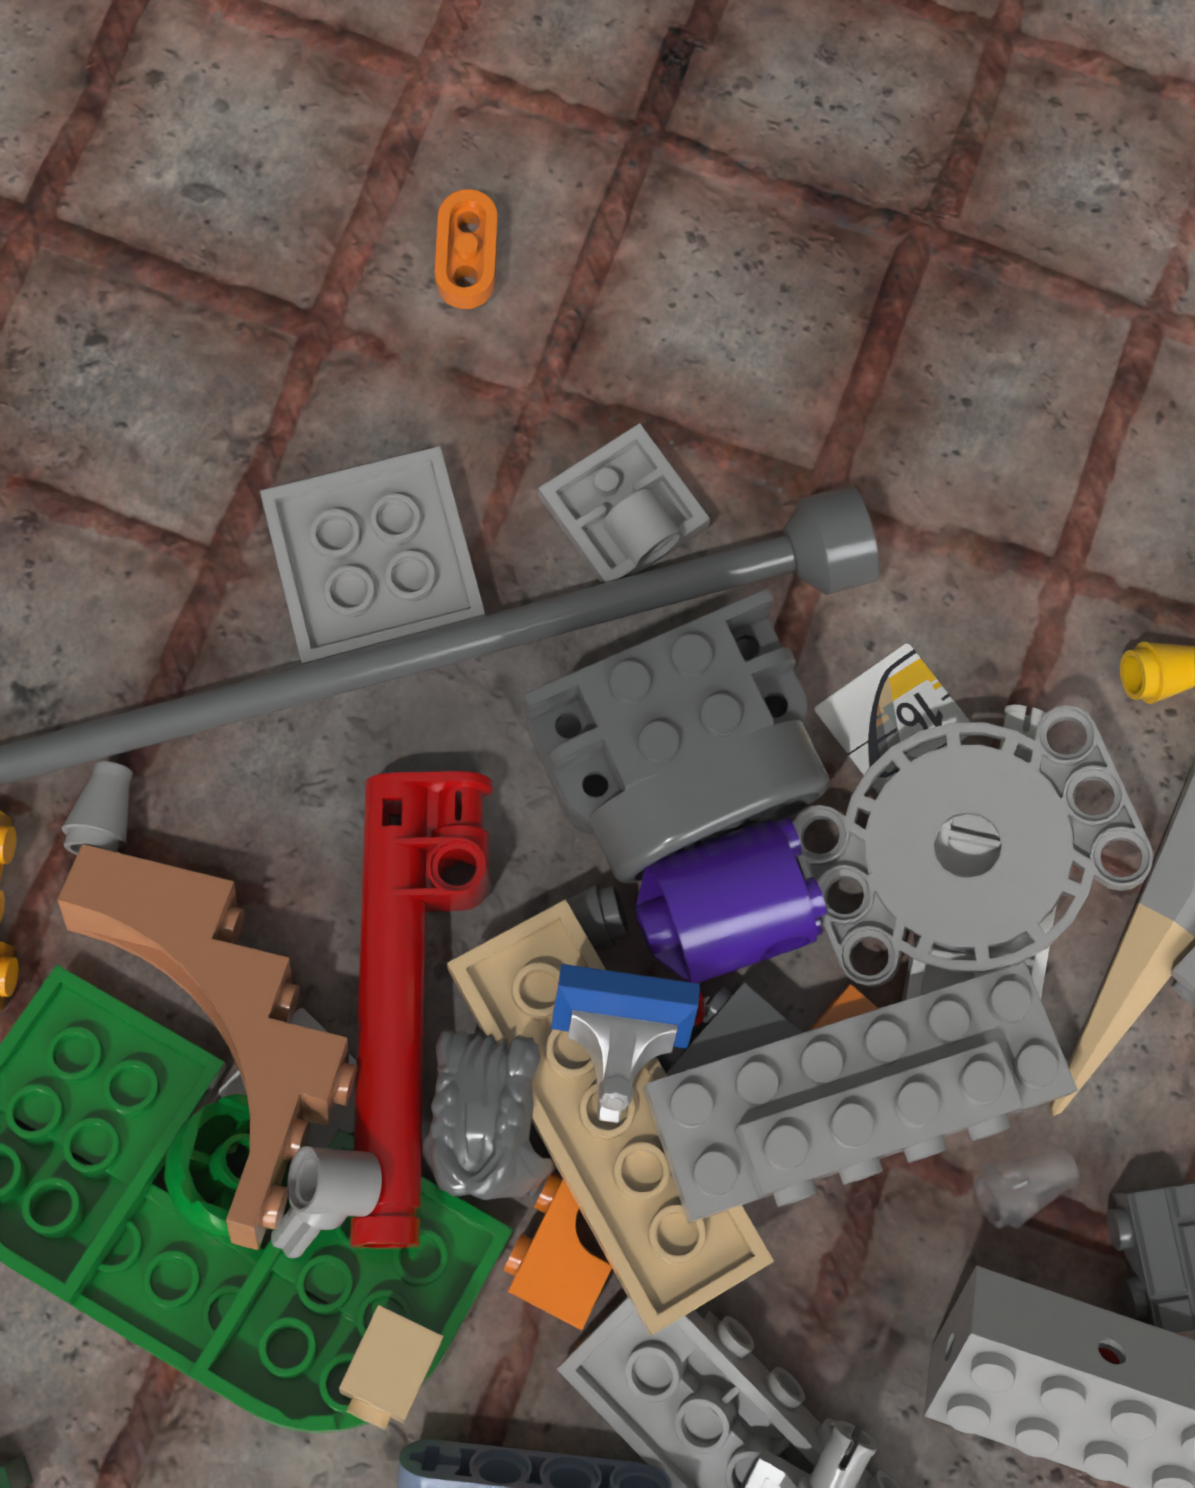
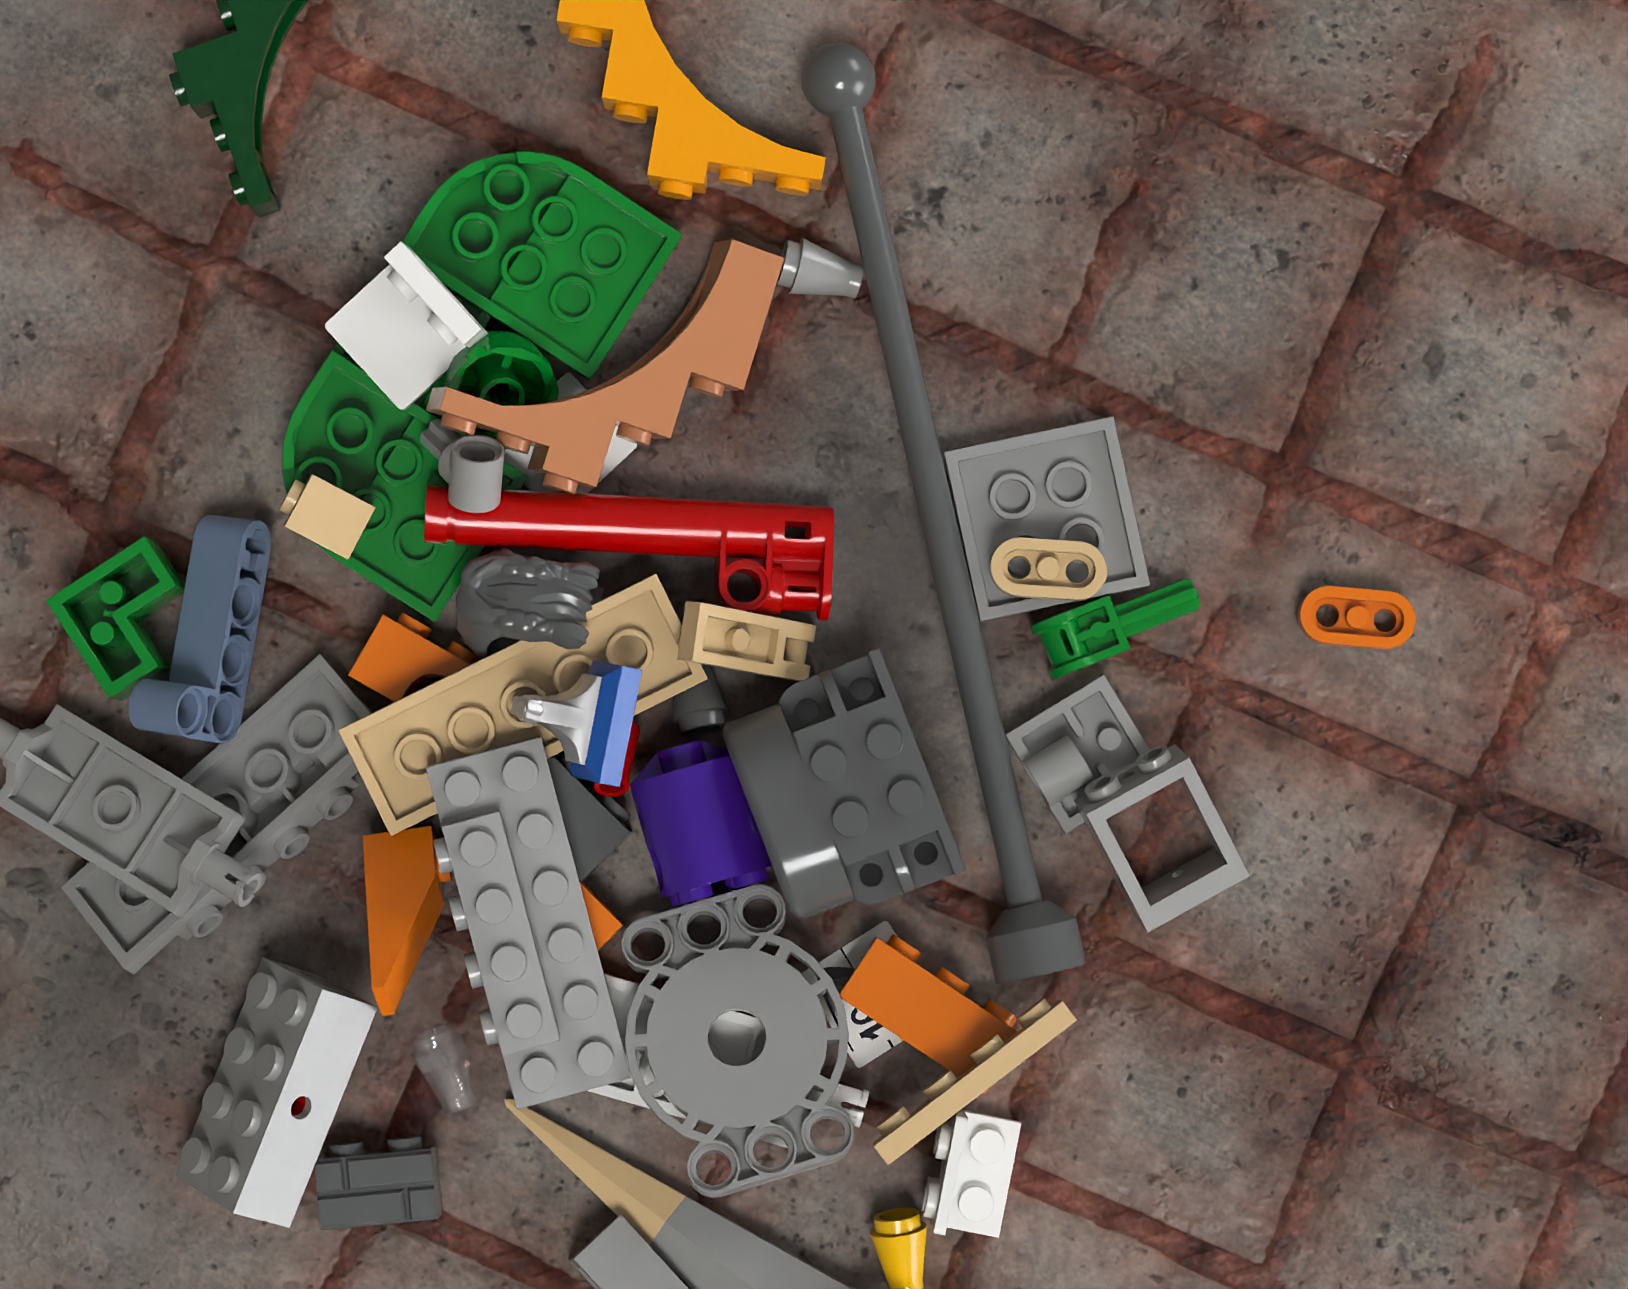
camera: 95 degrees right, 10 degrees up
none -> white bracket [325,241,488,410]
none -> orange slope [363,826,453,1016]
none -> tan plate [677,601,816,682]
none -> orange brick [839,934,1018,1094]
none -> tan plate [873,998,1077,1165]
none -> white bracket [921,1109,1021,1238]
none -> tan plate [990,537,1107,601]
none -> green connector [1030,579,1200,680]
none -> light grey window [1074,744,1250,932]

